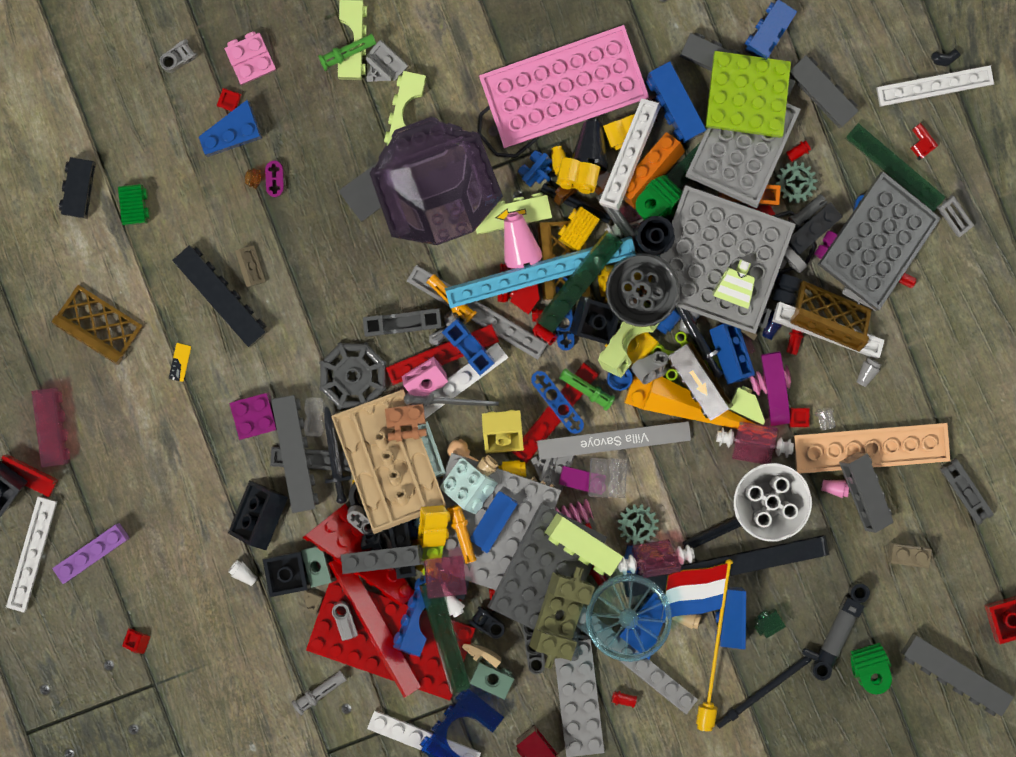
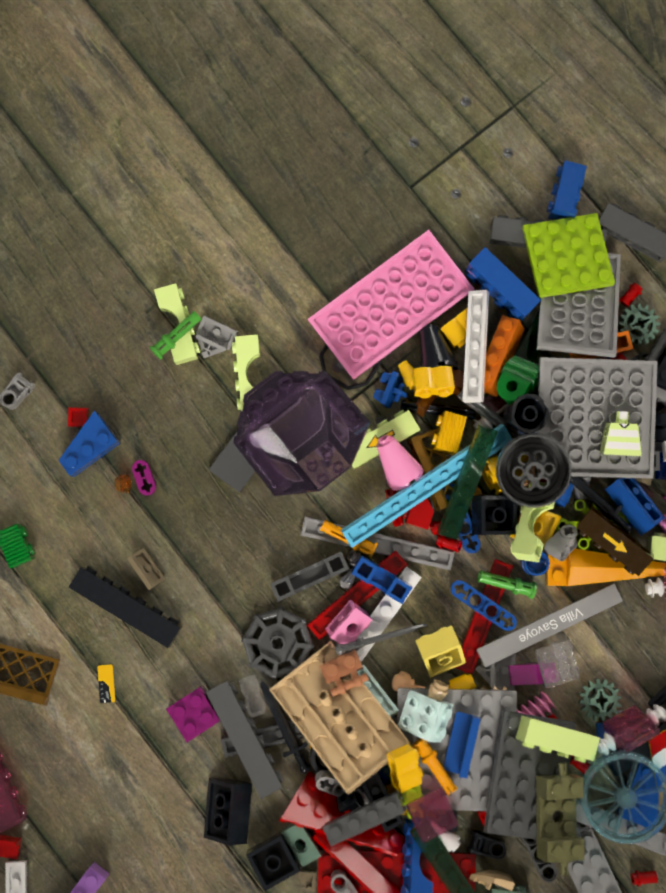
camera: 15 degrees left, 5 degrees down
bright pink plate [224,31,276,85] -> none
white cone [228,560,258,586] -> none

